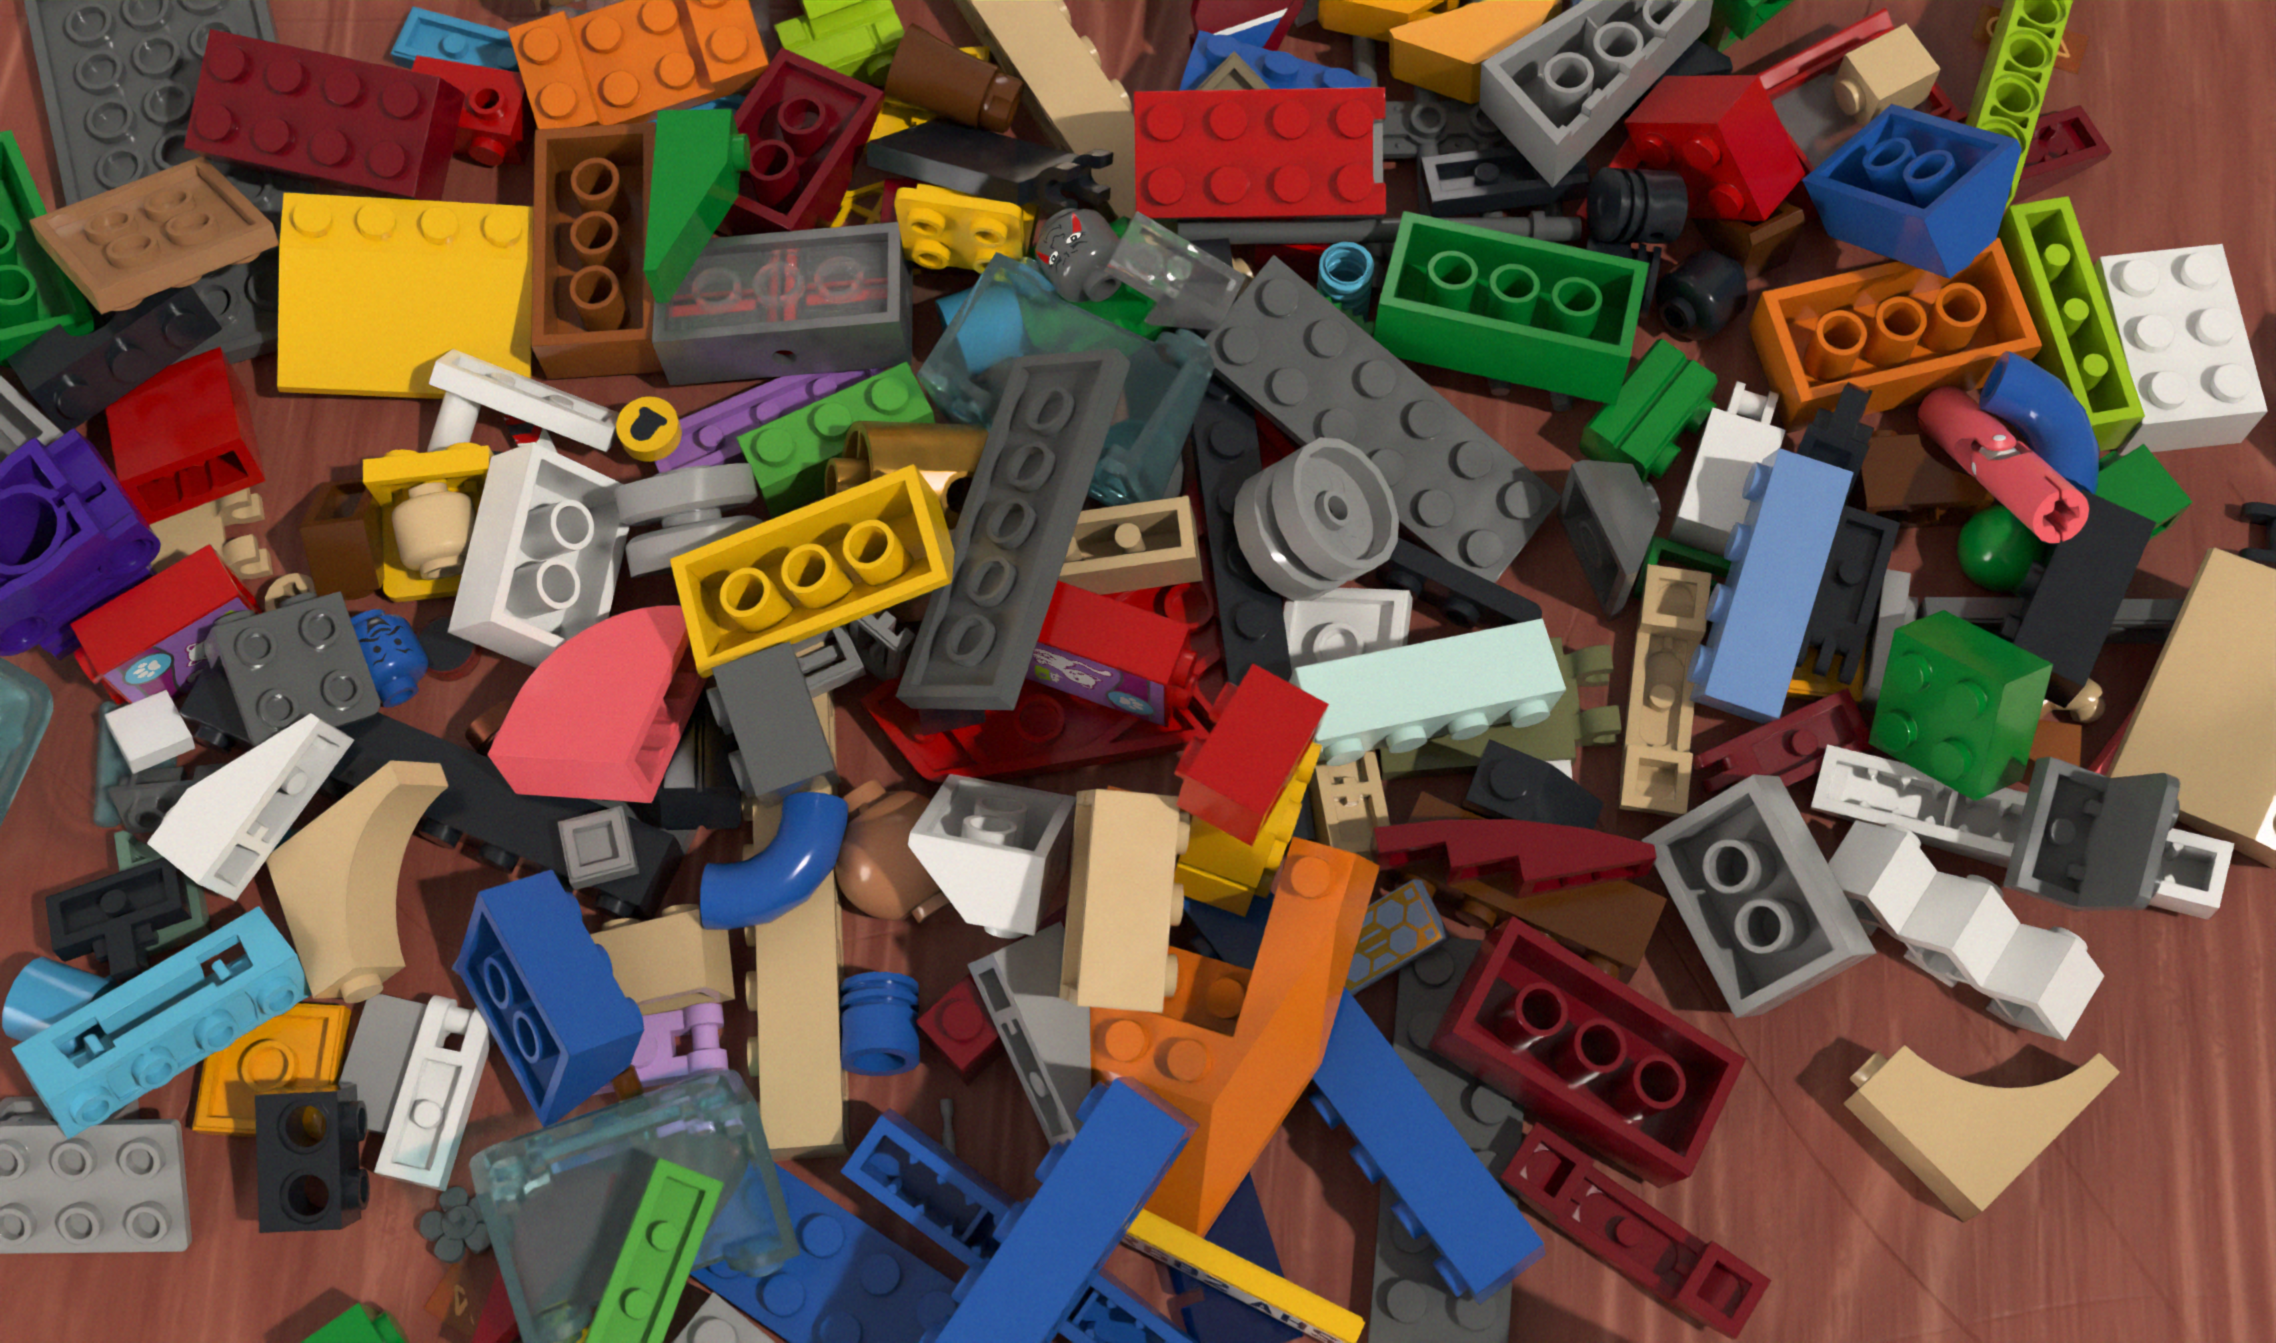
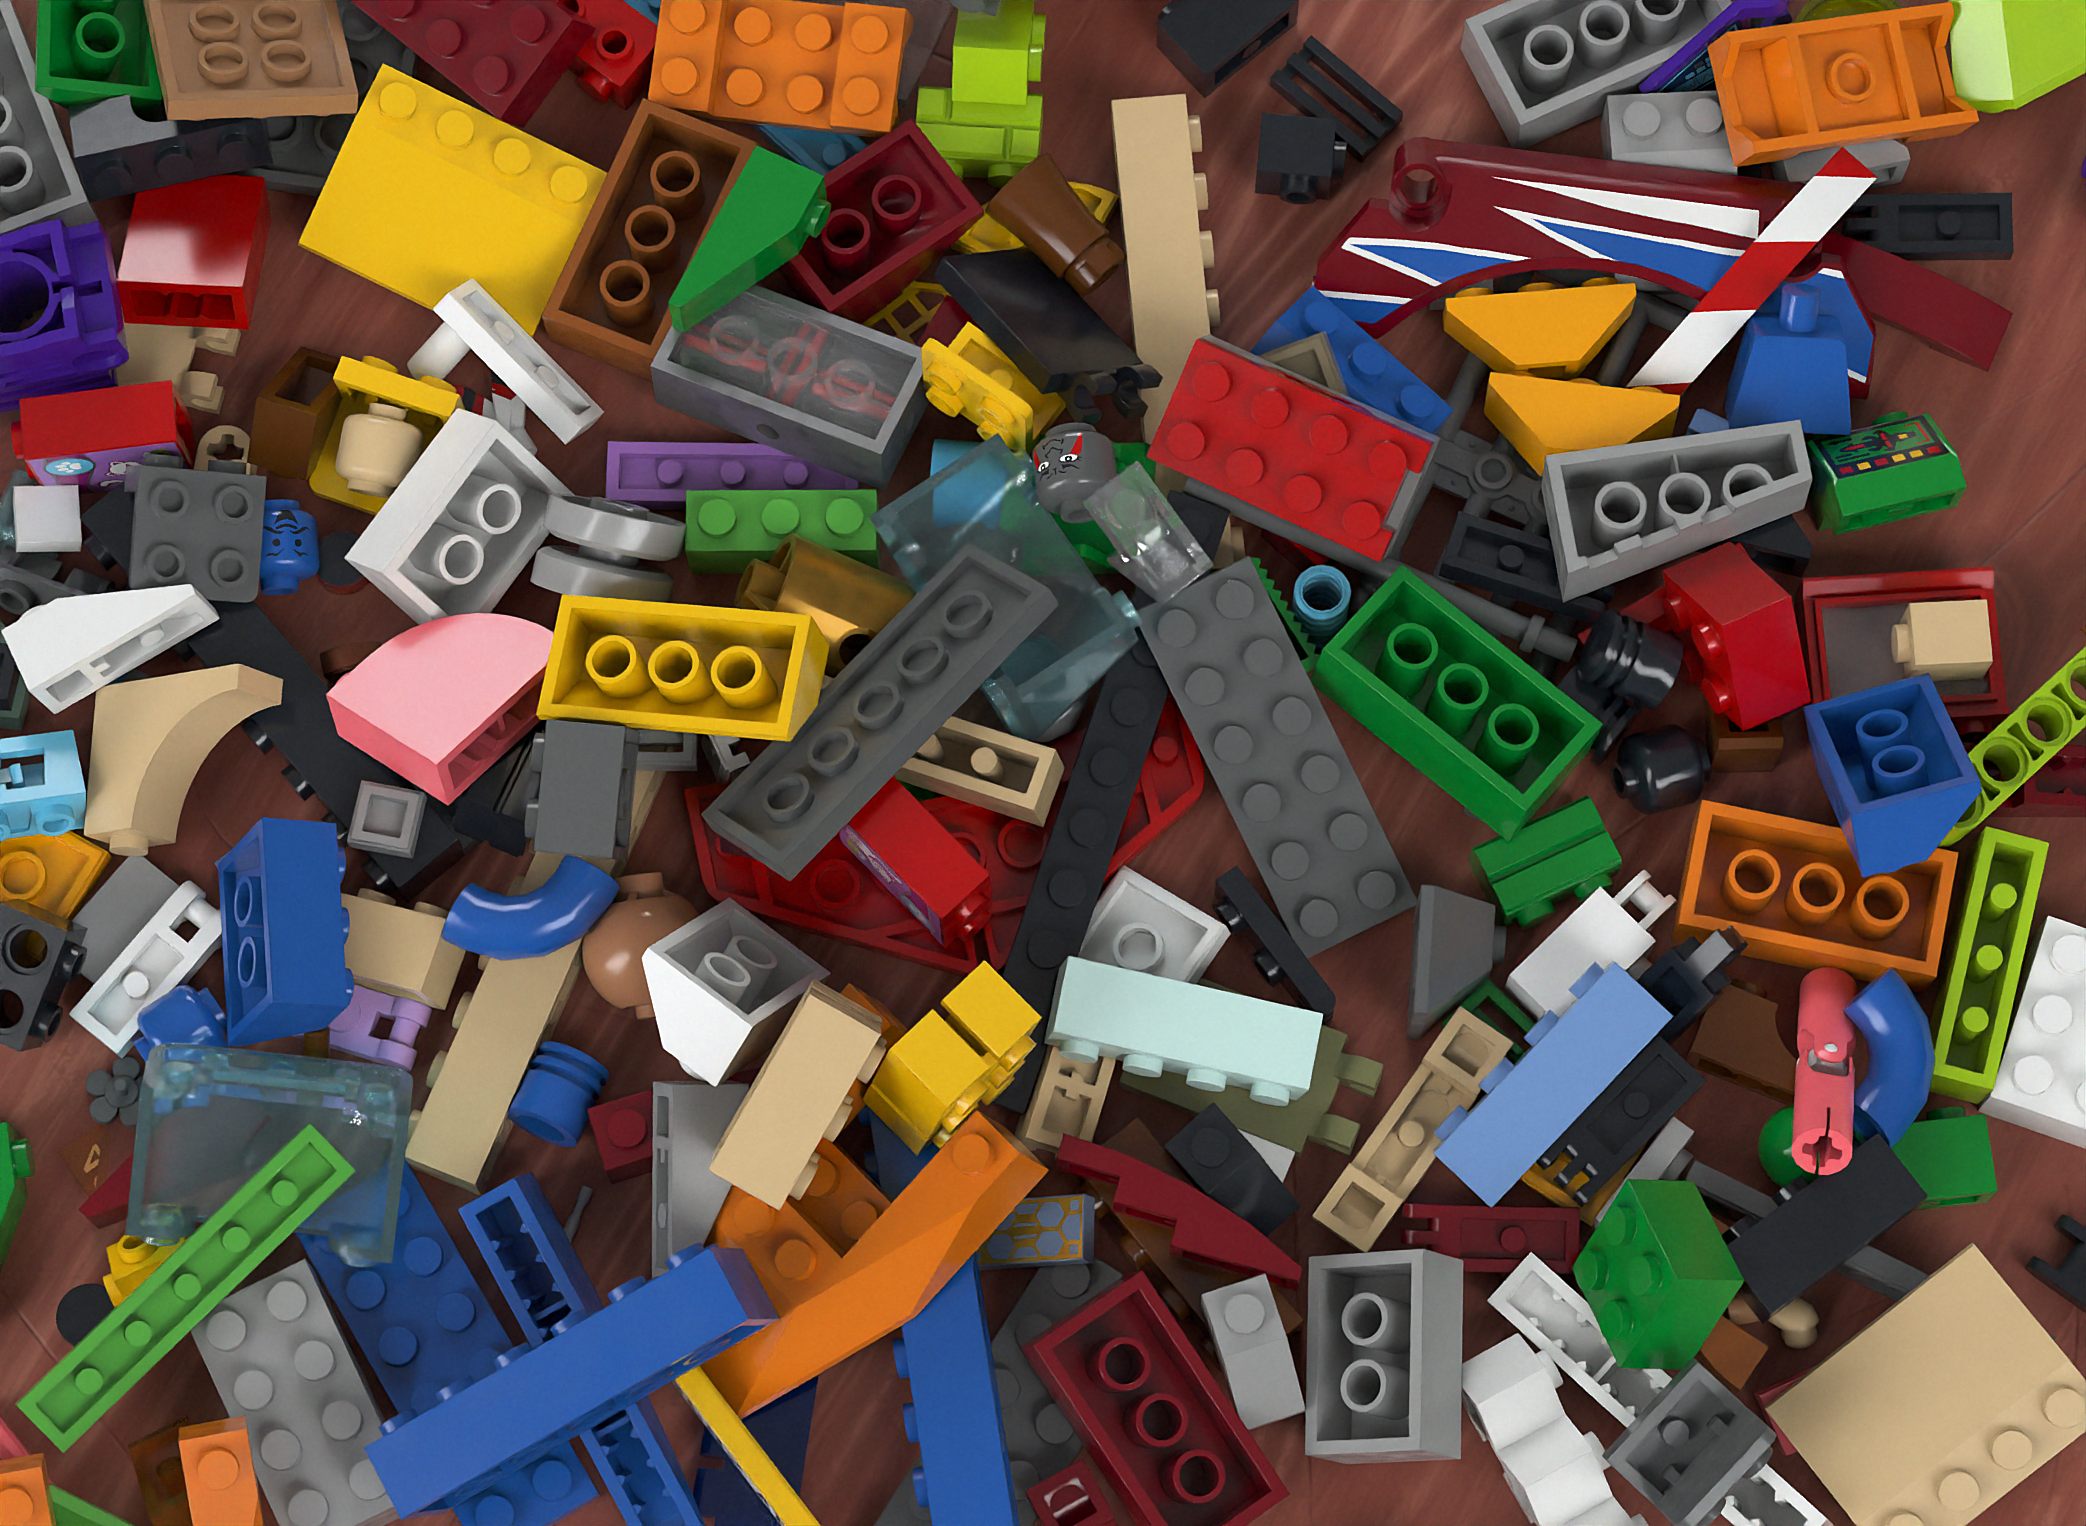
camera: 25 degrees right, 5 degrees up
yellow tile [616,396,682,462] -> none
red brick [1174,664,1329,847] -> none
light grey wheel [1233,437,1399,601] -> none
none -> blue head [133,984,229,1081]
none -> light grey slope [1200,1274,1306,1430]

